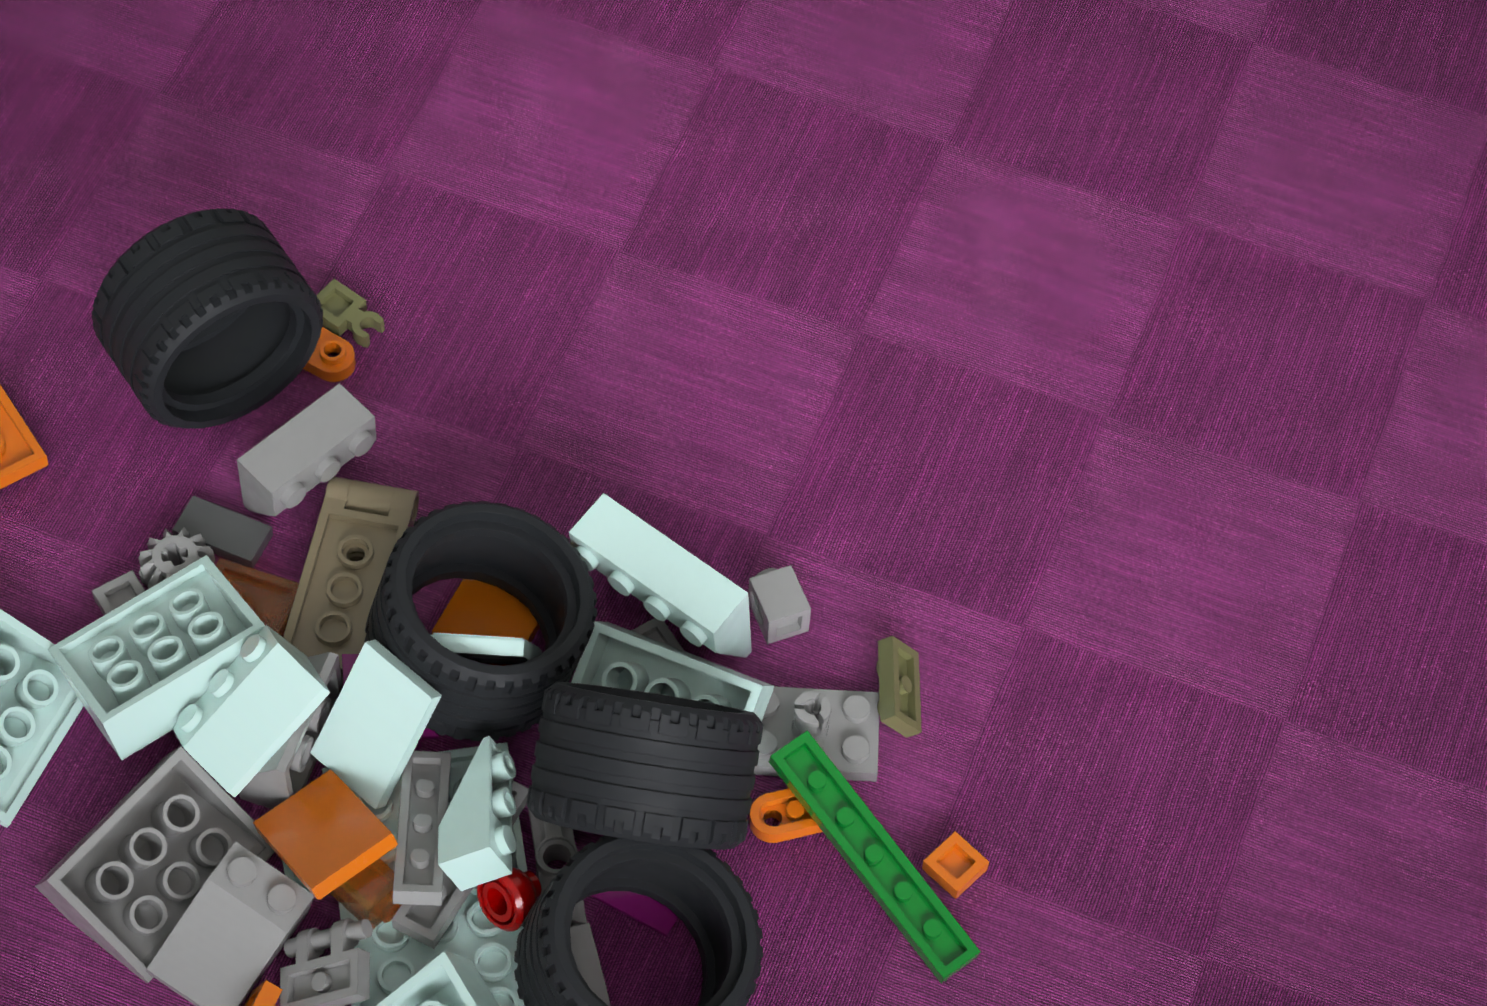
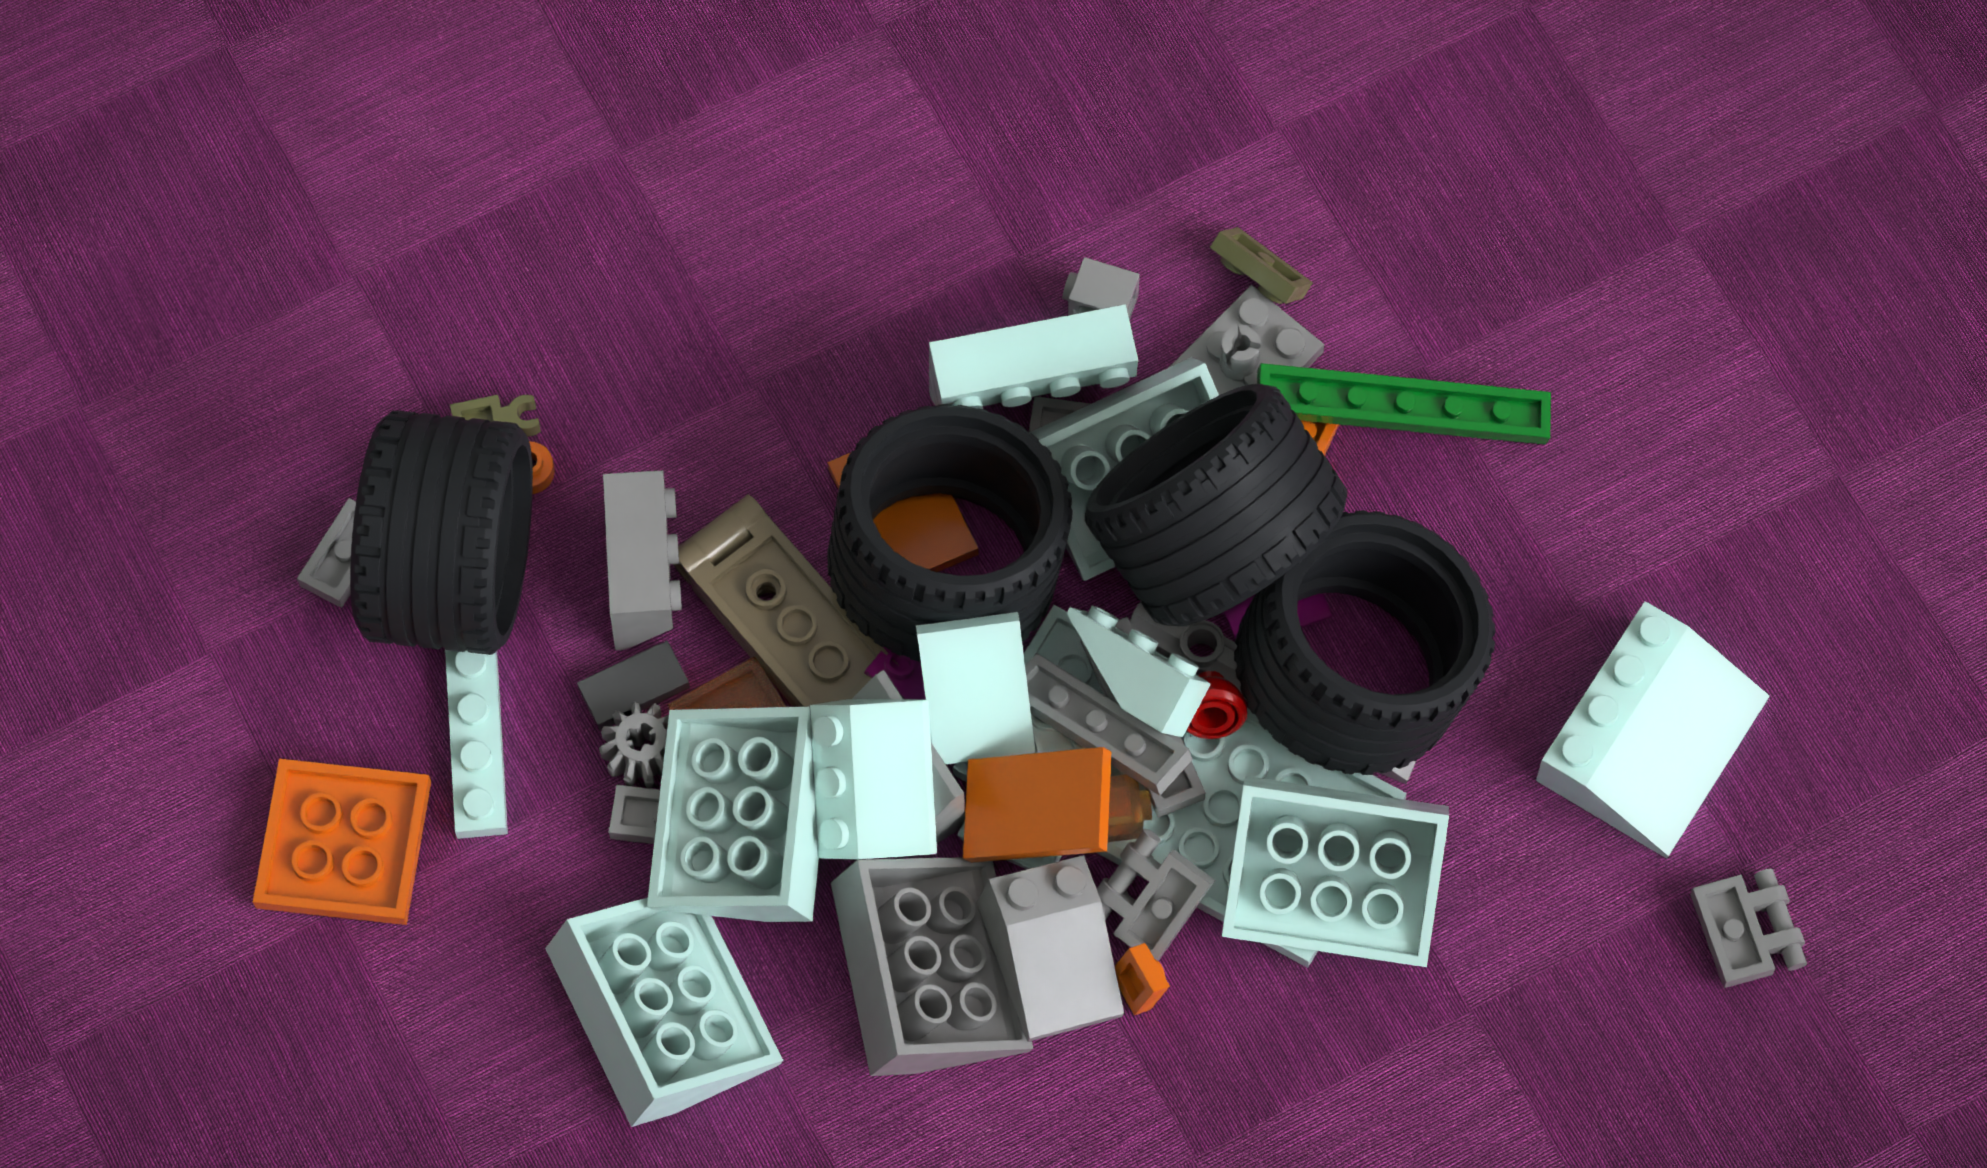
camera: 45 degrees left, 10 degrees up
light aqua tile [431,632,542,664] -> none
orange plate [922,831,989,899] -> none
none -> light aqua plate [445,650,508,839]

